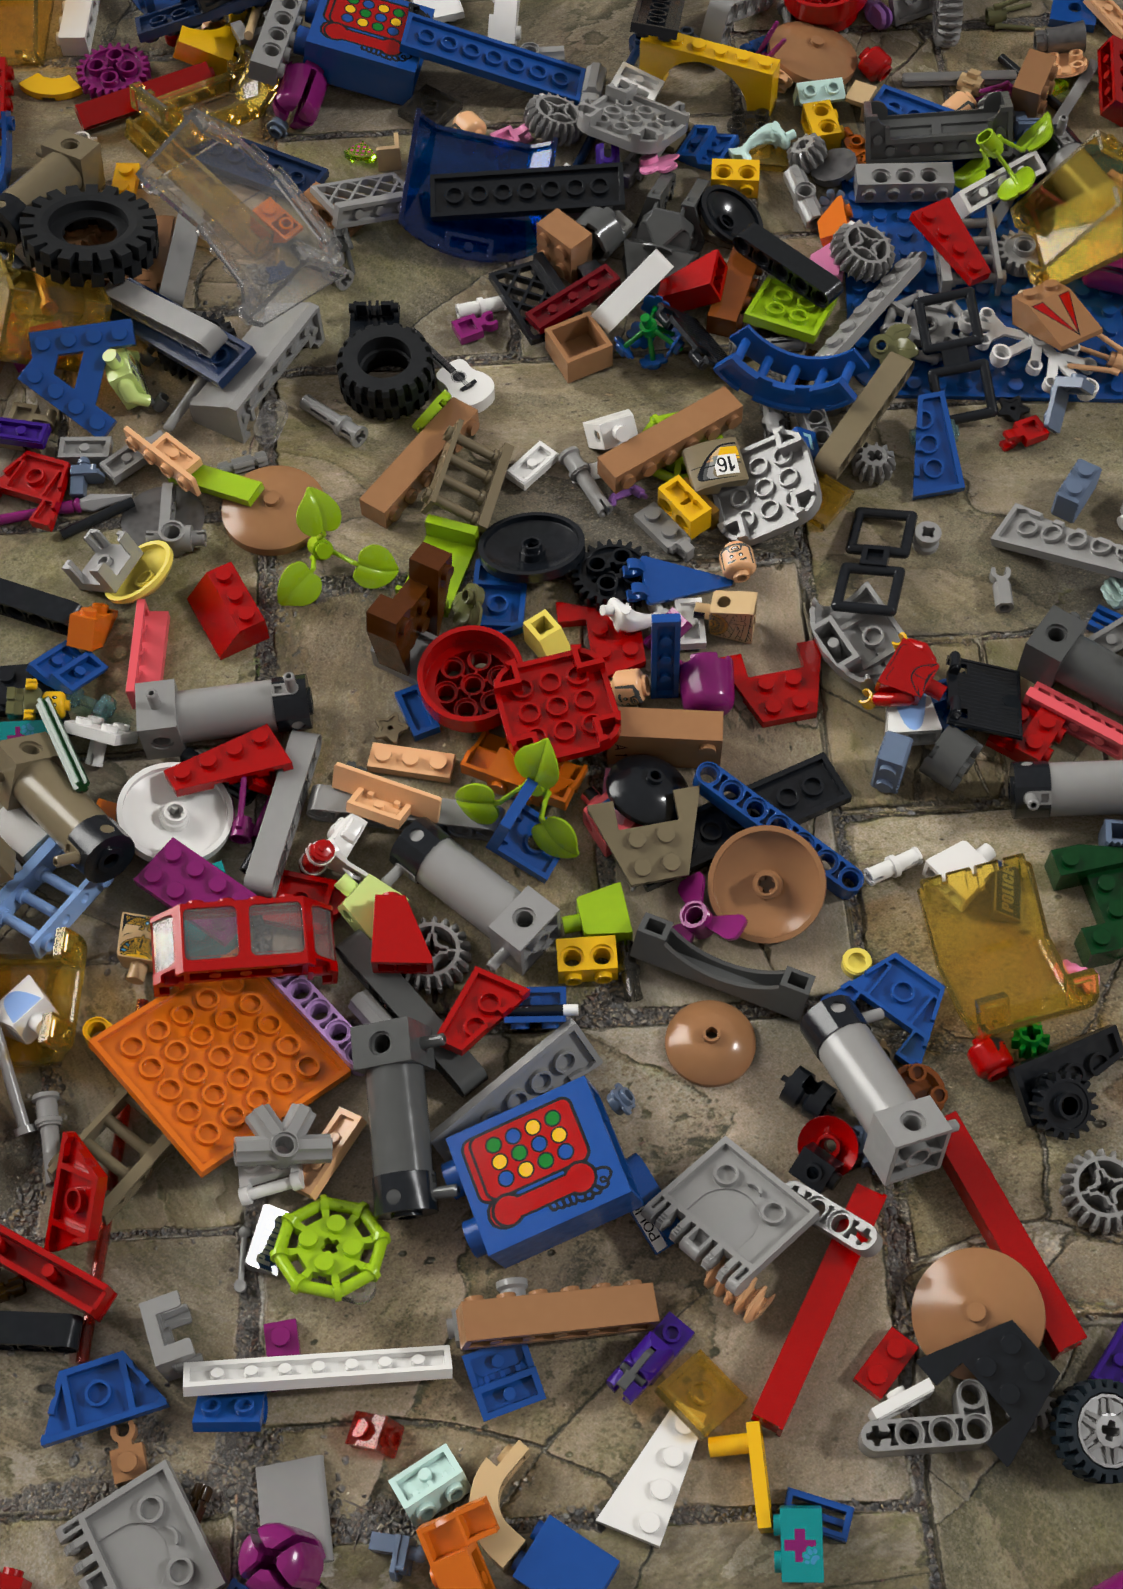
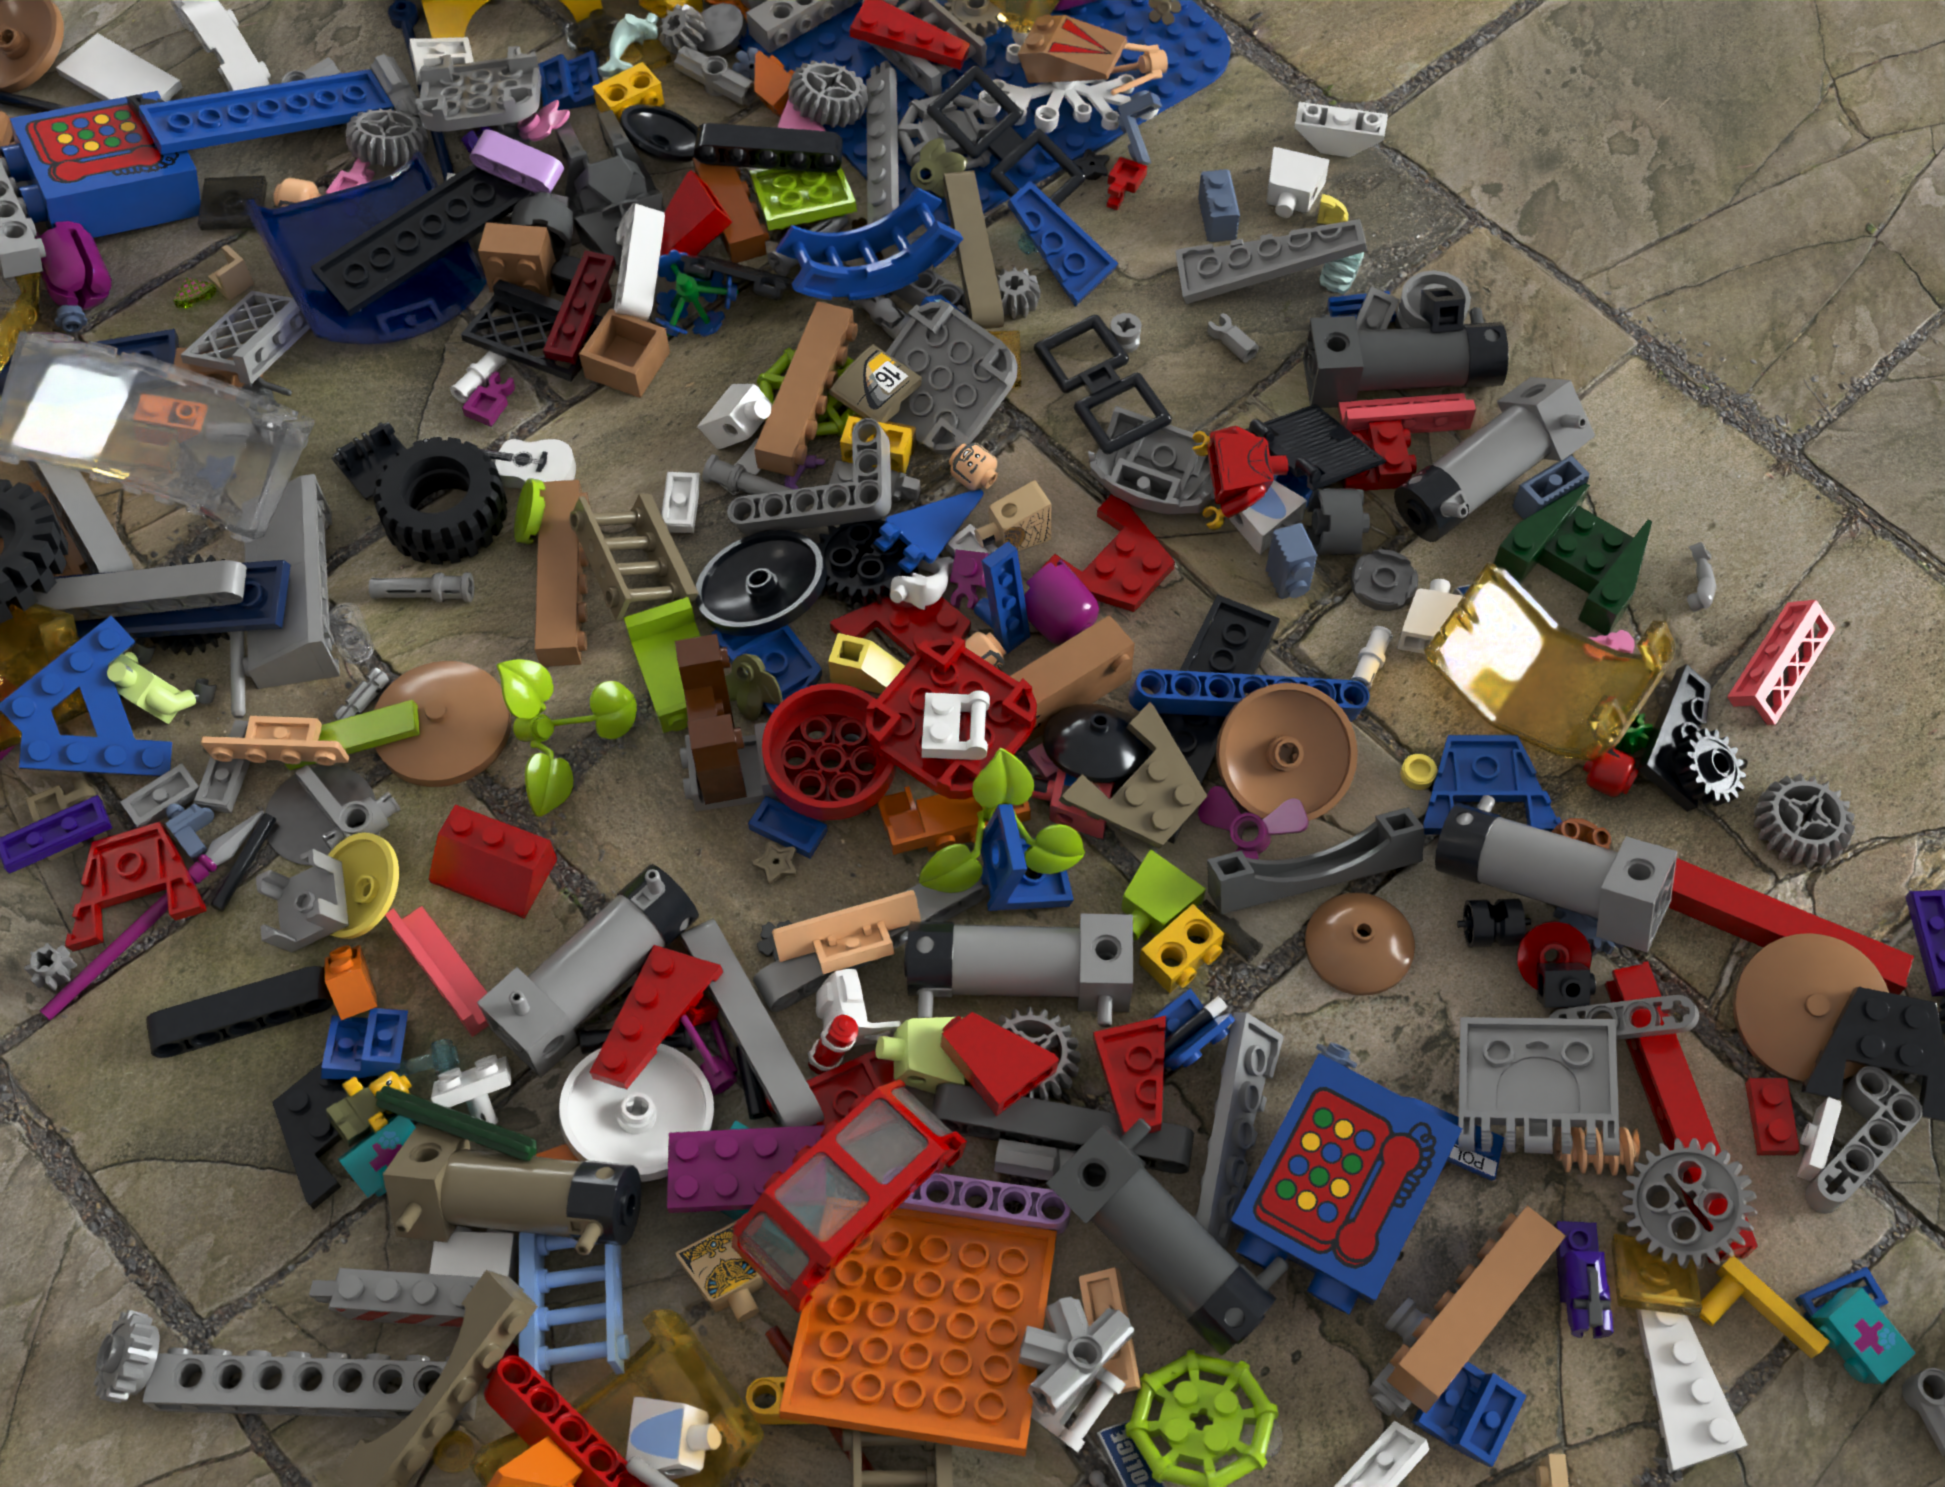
camera: 40 degrees left, 0 degrees up
light nougat plate [367,742,456,784] -> none
none -> lavender beam [469,130,564,194]
none -> light grey beam [727,418,892,535]
none -> white plate [922,690,990,760]
none -> flat silver tile [1350,549,1418,611]
none -> light grey gear [1622,1138,1757,1269]

